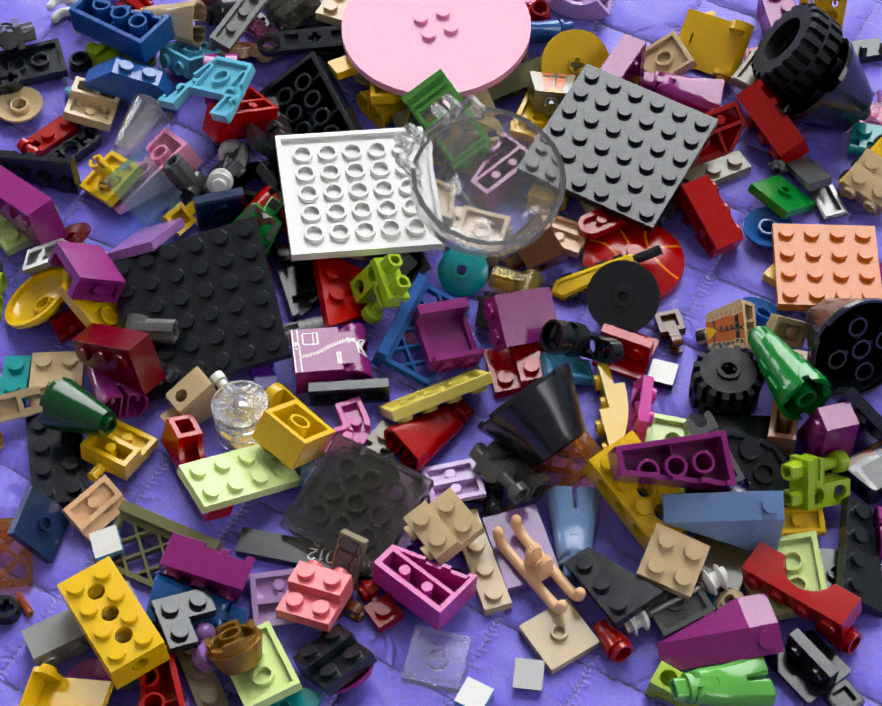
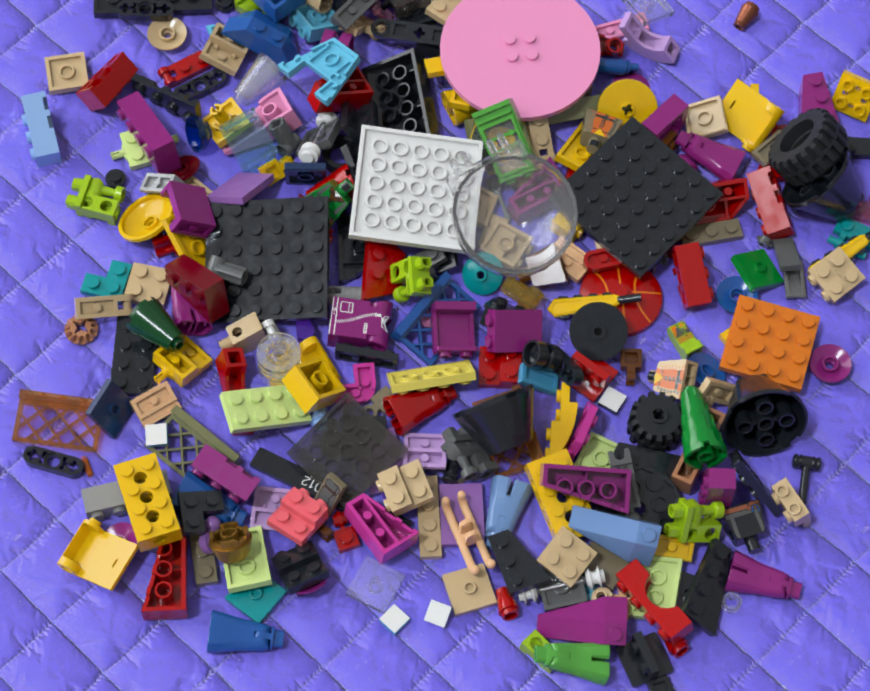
camera: 10 degrees right, 10 degrees up
none -> clear blue piece [185,116,212,153]
none -> lime leg [667,320,703,360]

